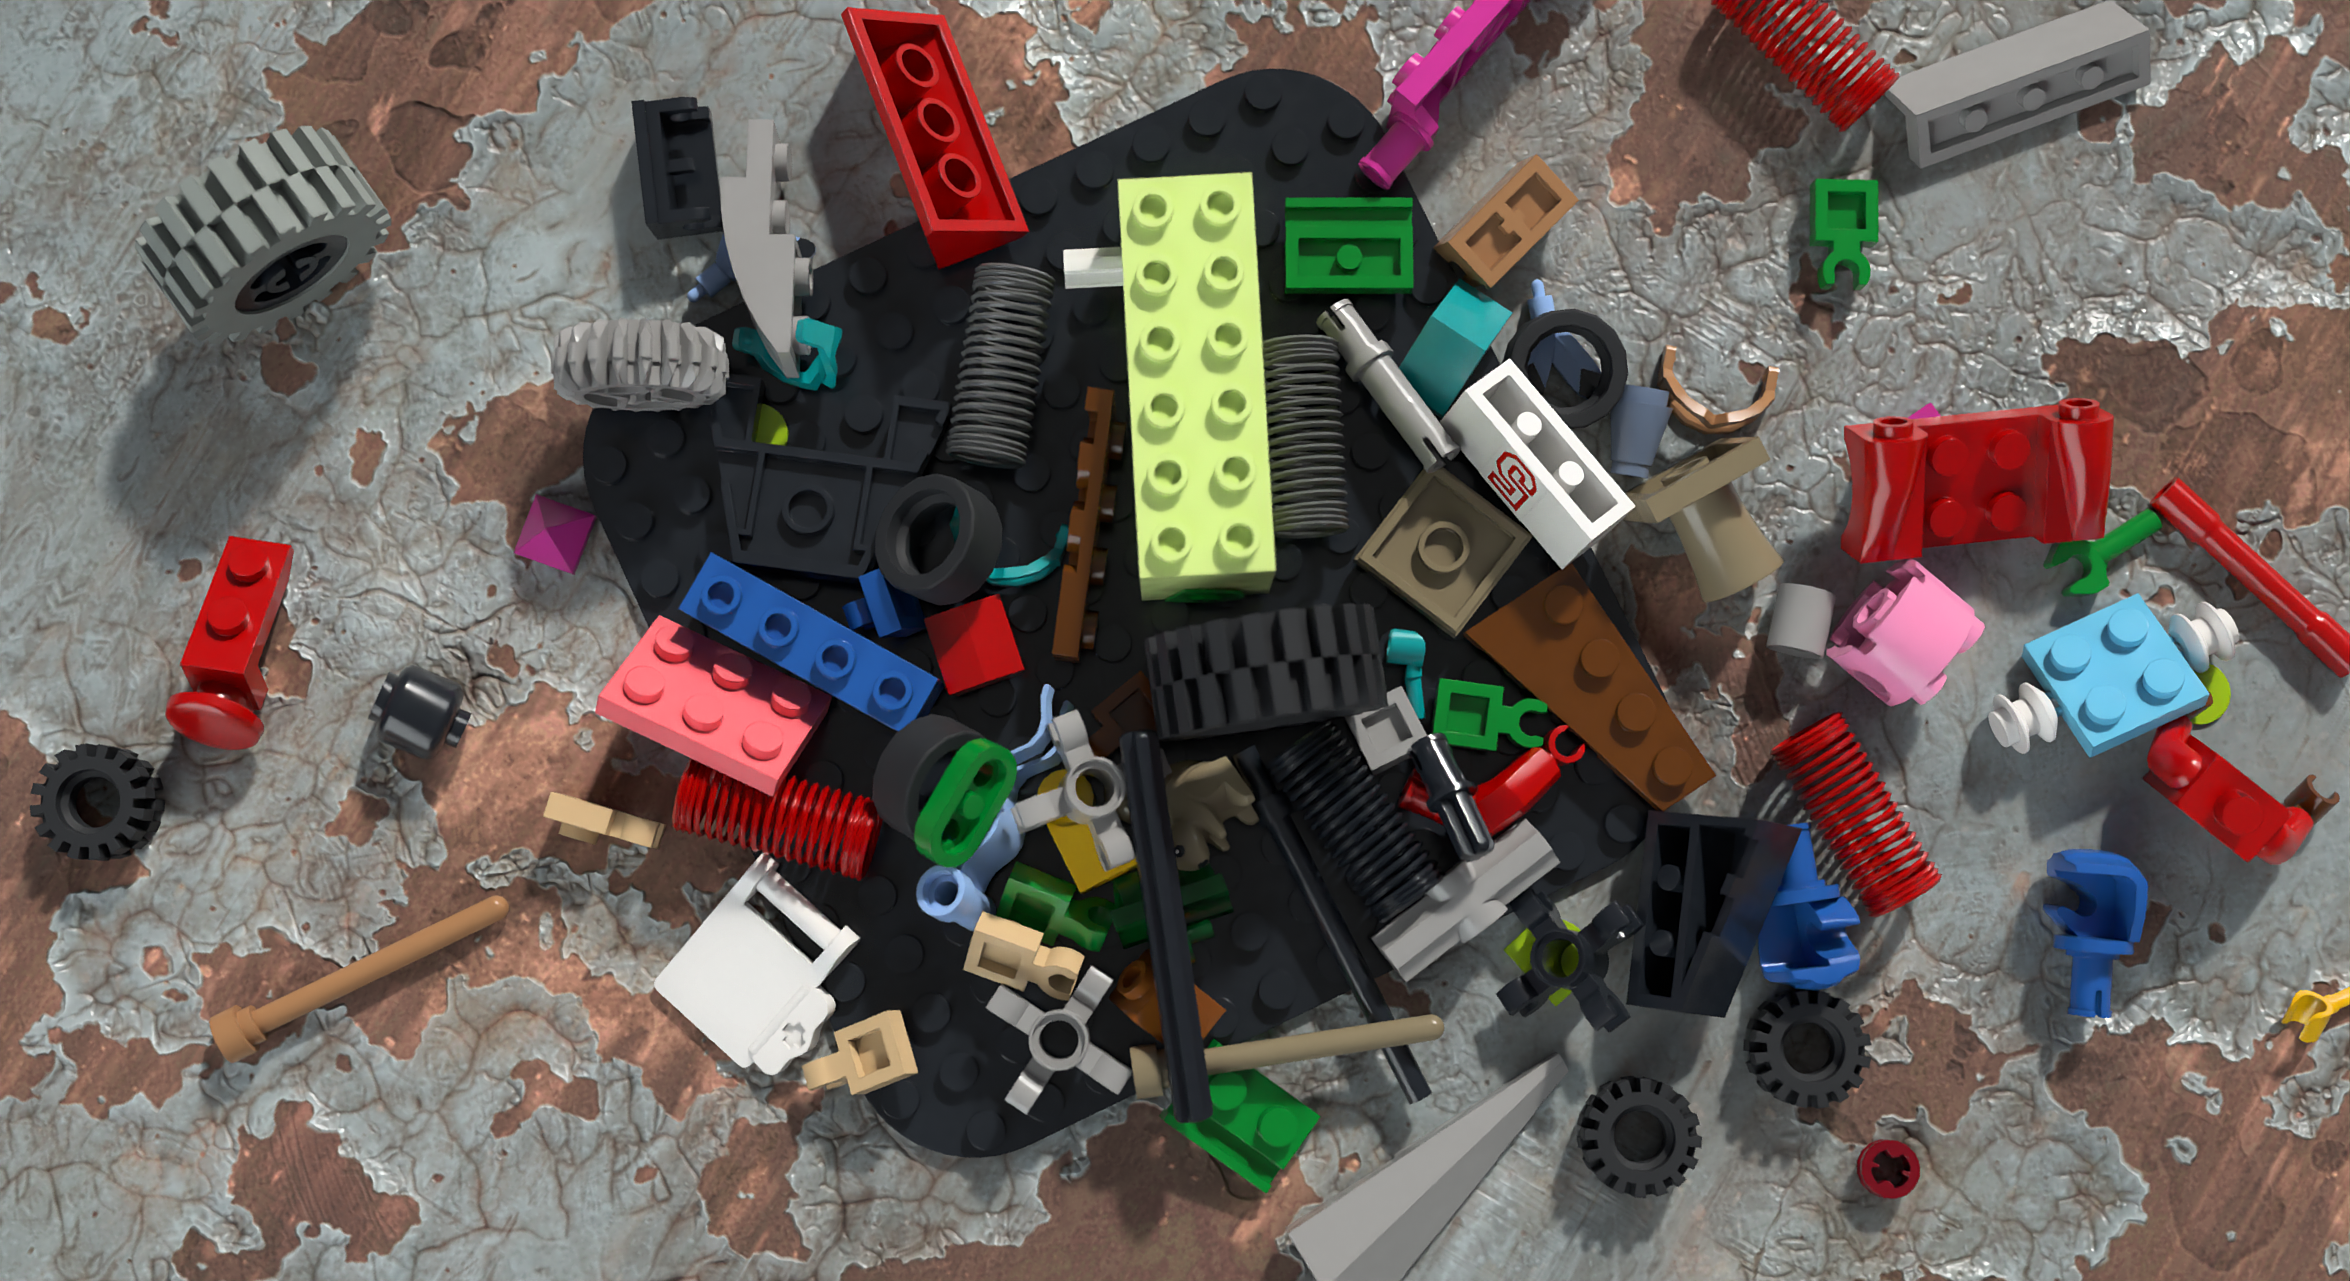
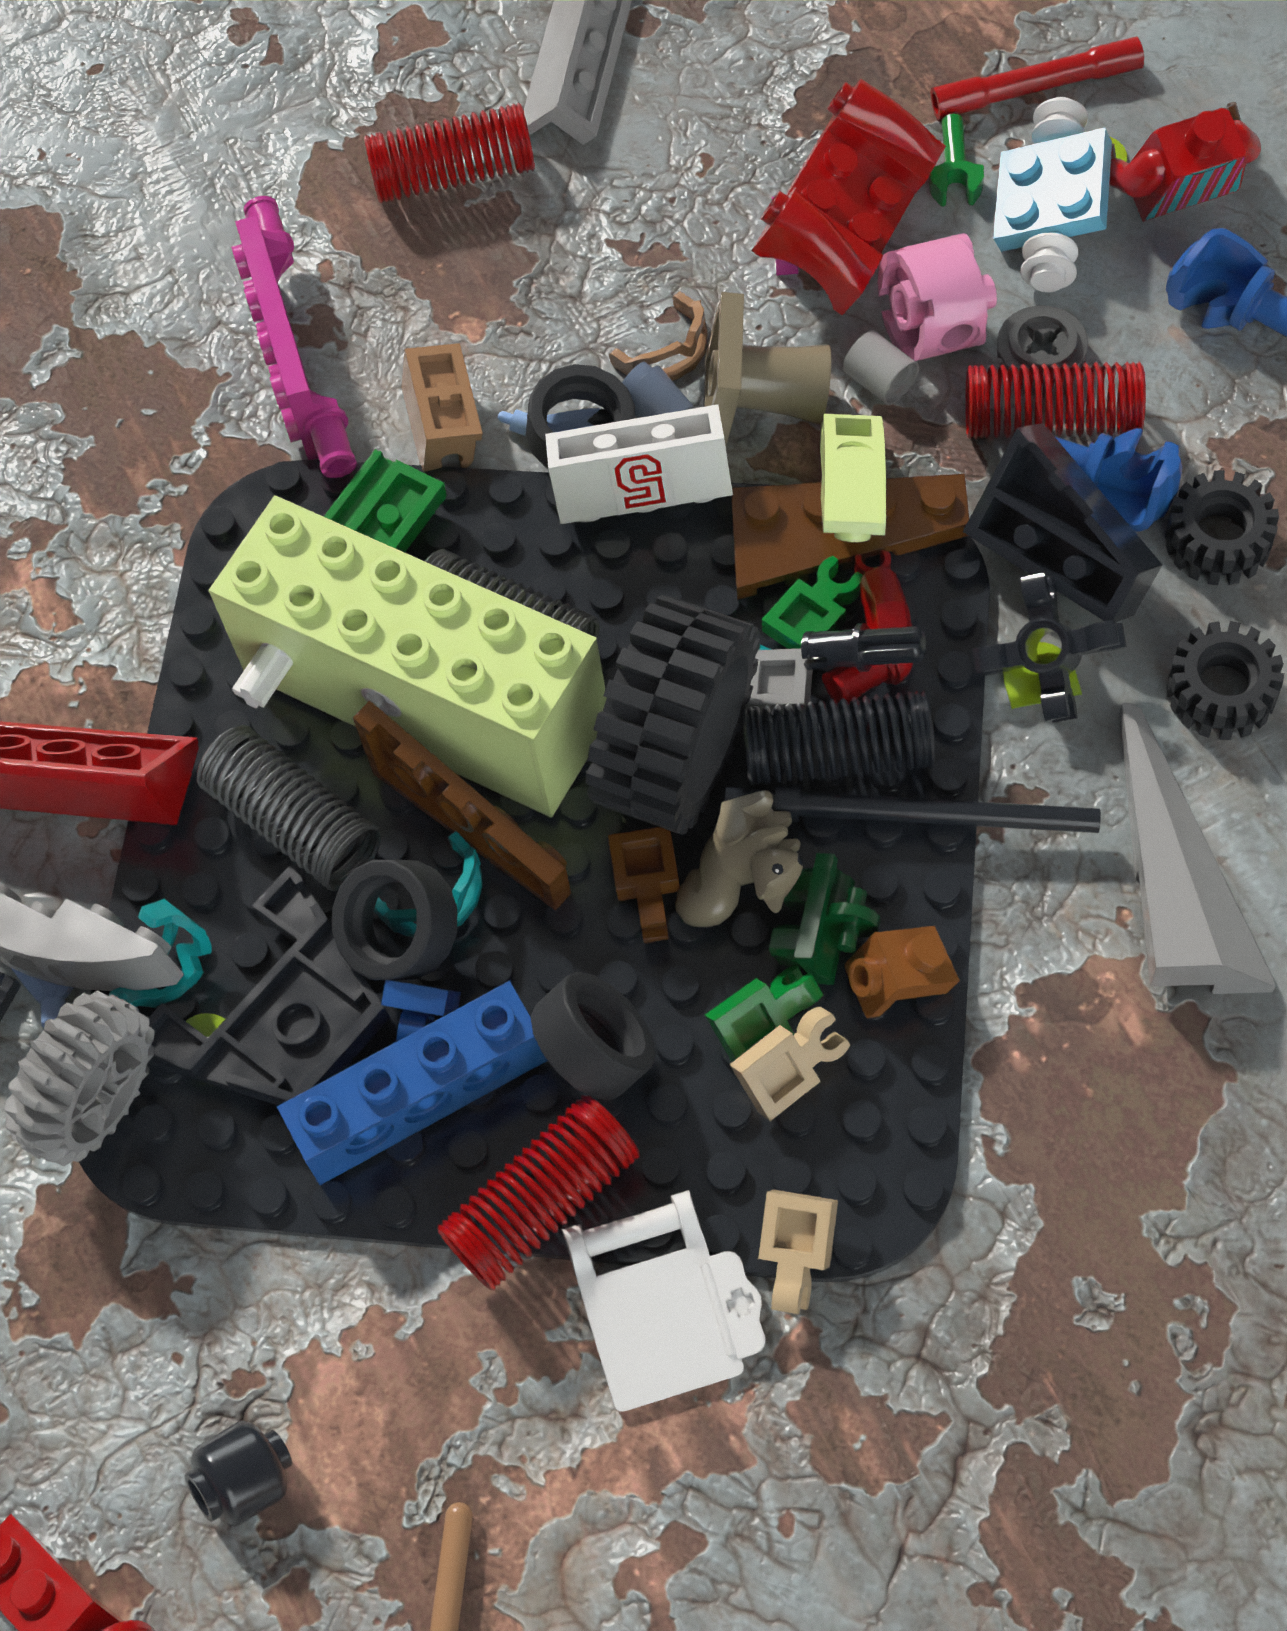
camera: 50 degrees left, 20 degrees down
dark pink slope [513,494,597,575] -> none
tan plate [543,792,666,849] -> none
coral plate [595,615,832,797] -> none
green plate [914,738,1017,868] -> none
light blue flag [916,684,1074,932] -> none
red piece [924,594,1025,696] -> none
light grey pin [986,965,1133,1114] -> none
light grey pin [1010,710,1172,872] -> none
yellow leg [1037,769,1137,895] -> none
black axle [1119,729,1213,1123] -> none
dark tan piece [1130,1014,1444,1100] -> none
green plate [1159,1039,1321,1194] -> none
green piece [1165,589,1245,603] -> none
light grey pin [1316,299,1461,474] -> none
dark tan tile [1353,467,1533,638] -> none
light grey piece [1371,819,1560,982] -> none
teal slope [1399,278,1512,418] -> none
green plate [1810,179,1878,291] -> none
none -> yellowish green slope [820,414,886,542]
none -> dark grey gear [997,305,1088,384]

